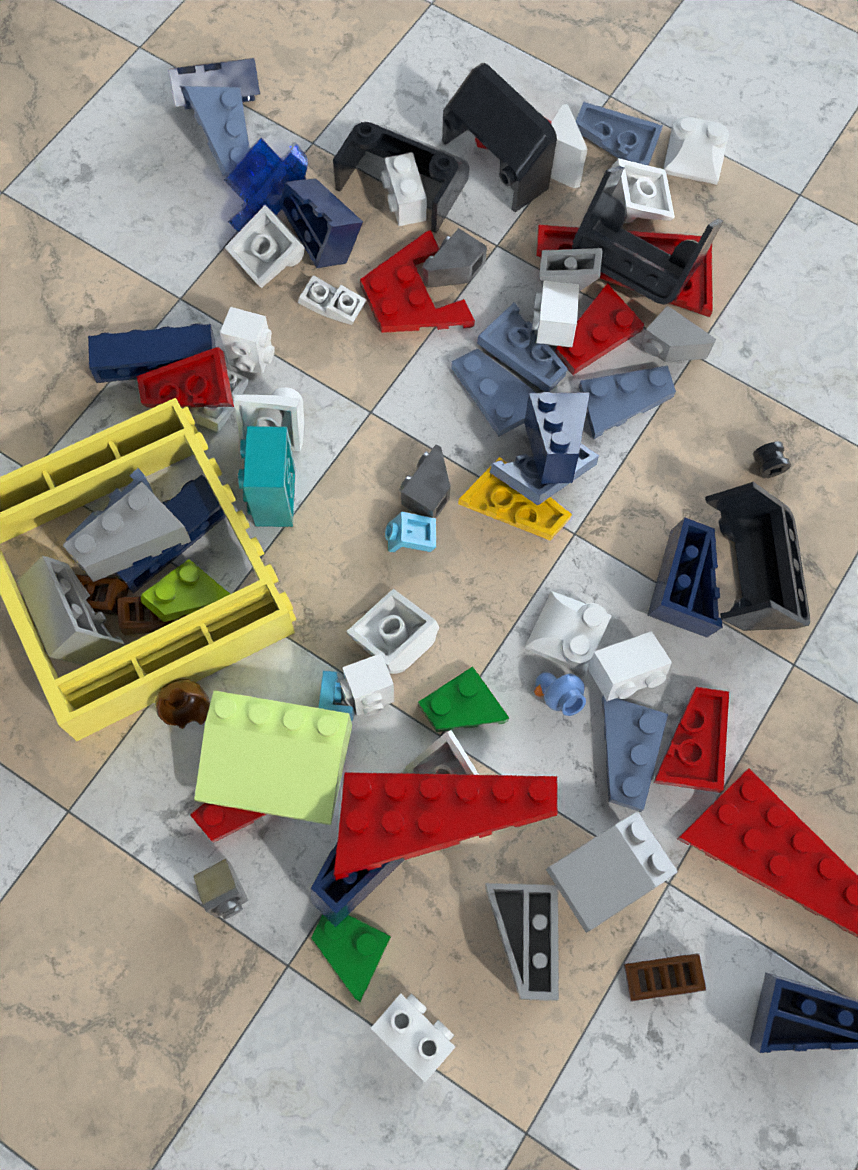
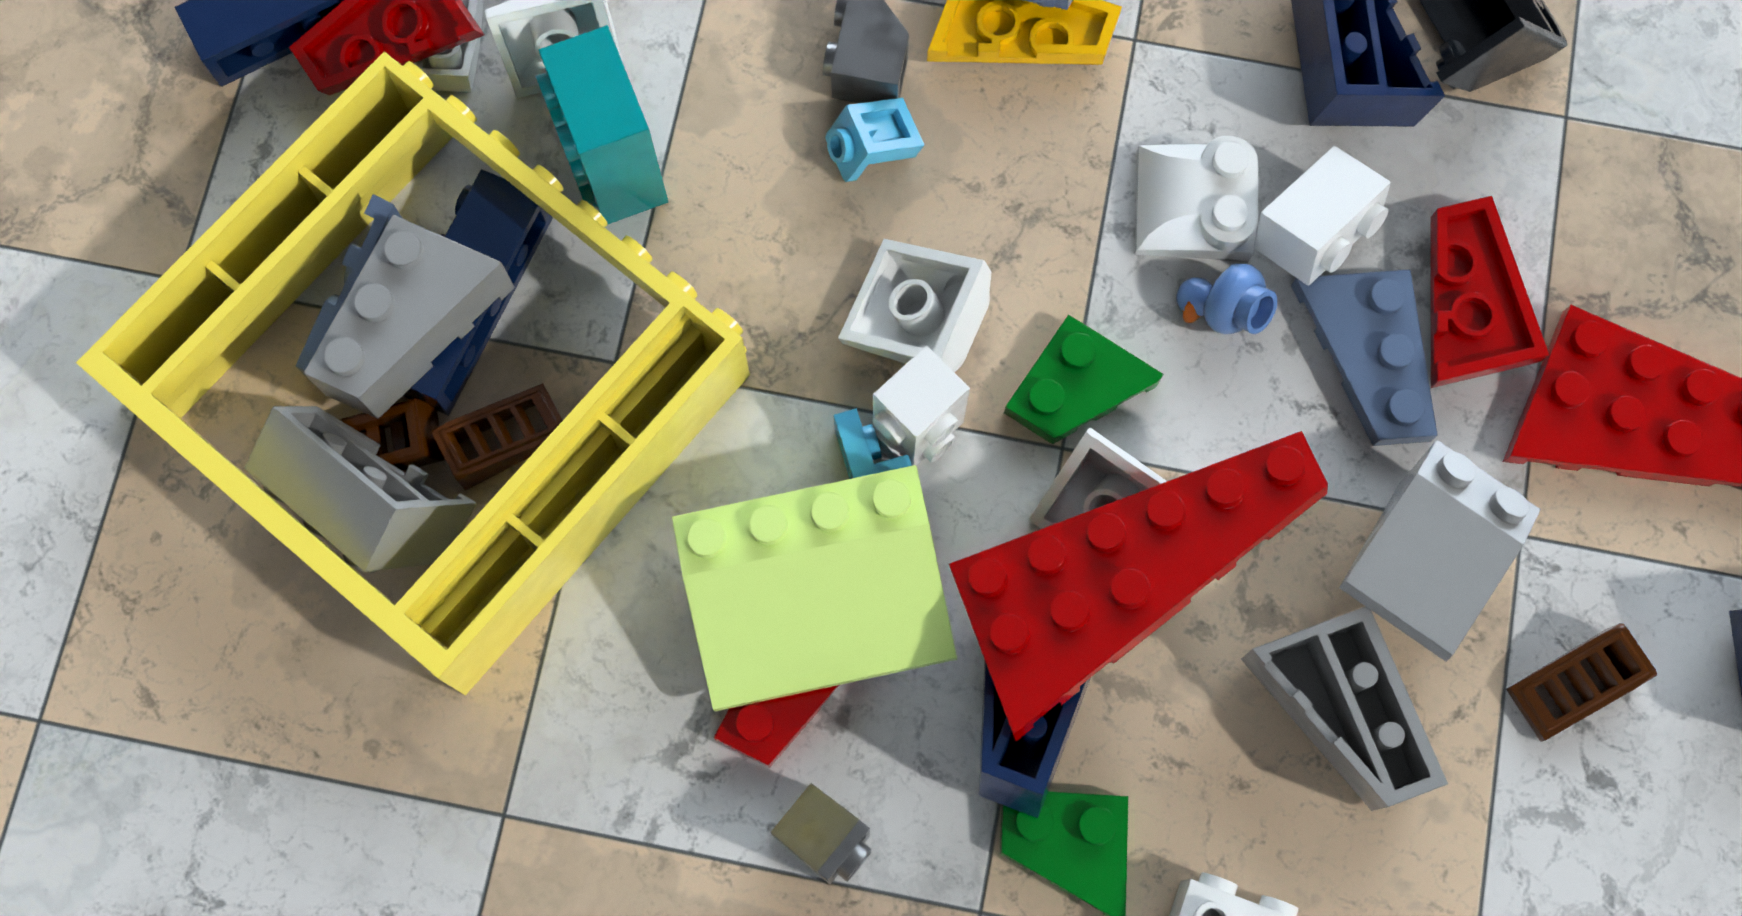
camera: 20 degrees left, 5 degrees up
lime wing [141,559,230,622] -> none
reddish brown hair [155,679,210,729] -> none

